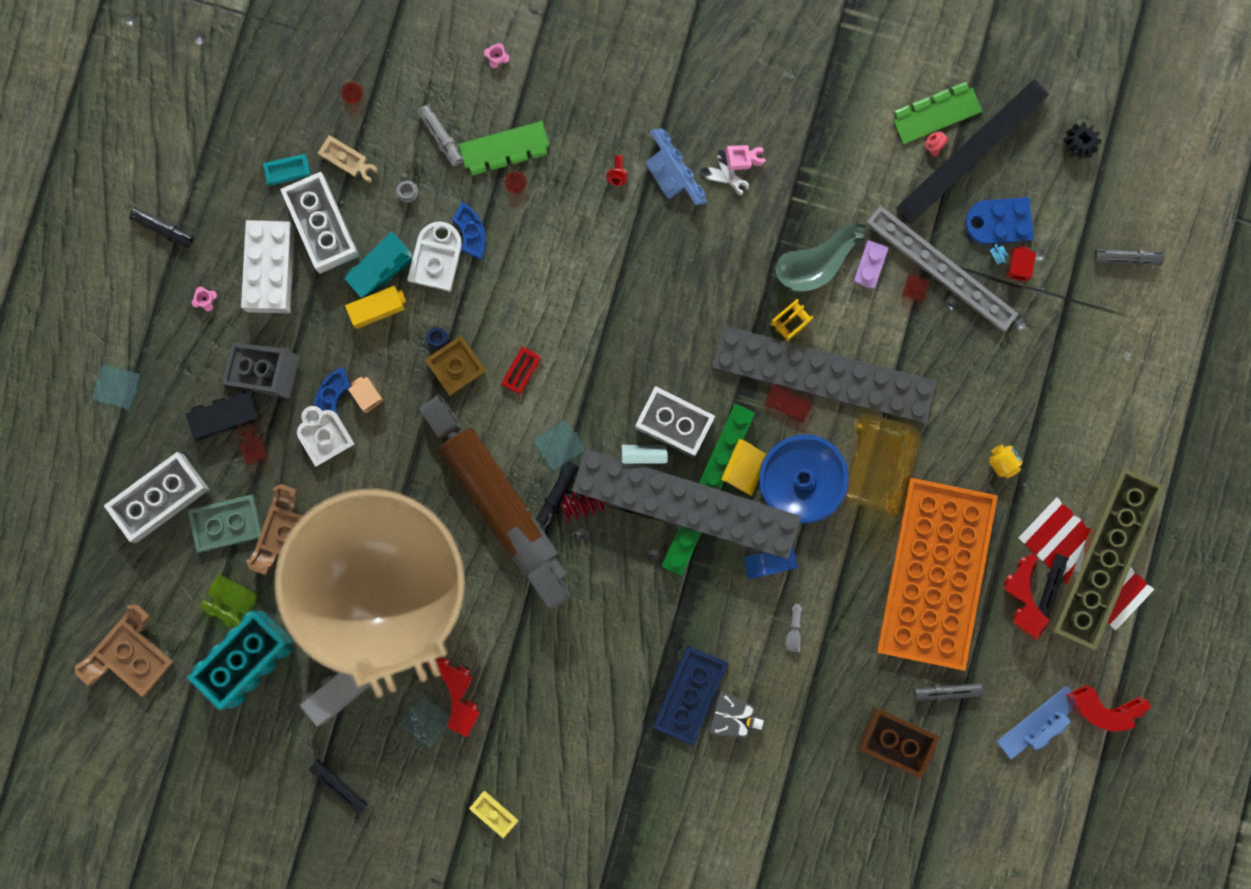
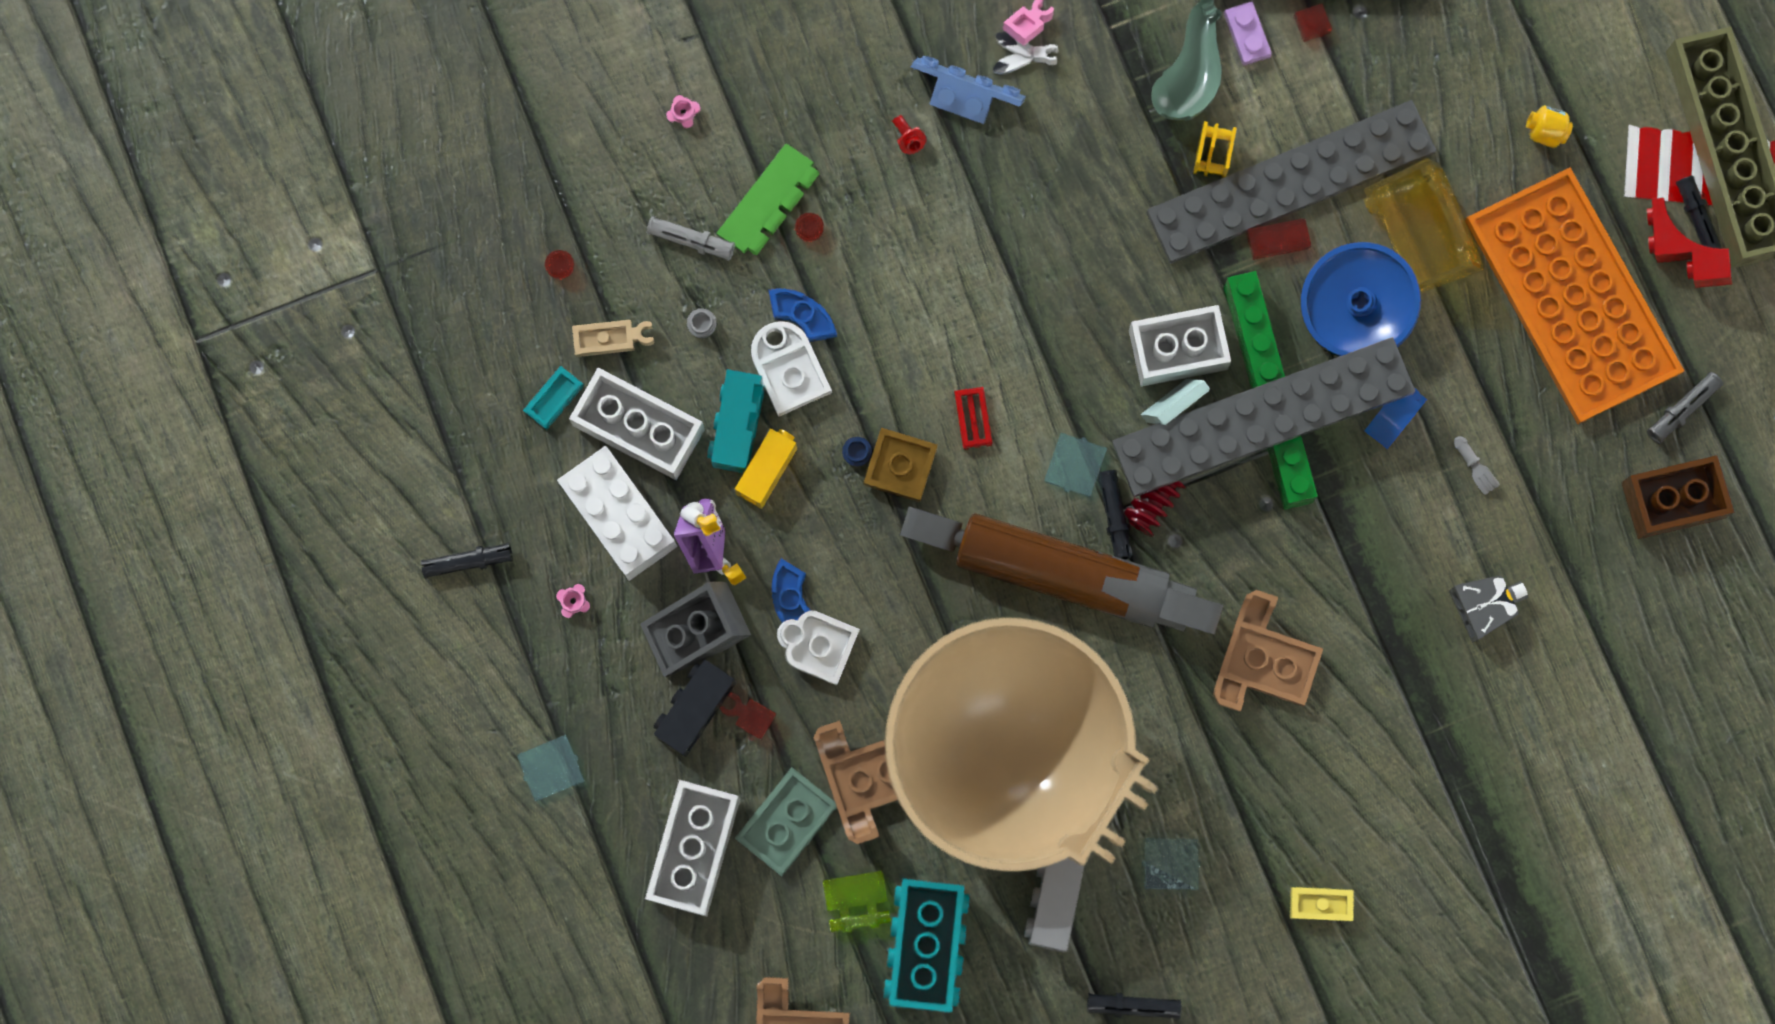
camera: 30 degrees left, 5 degrees down
light nougat brick [348,377,384,413] -> none
red arch [427,656,481,737] -> none
dark blue tile [652,645,728,746] -> none
yellow tile [721,439,767,496] -> none
none -> medium lavender torso [674,499,747,585]
none -> medium nougat piece [1213,590,1323,712]

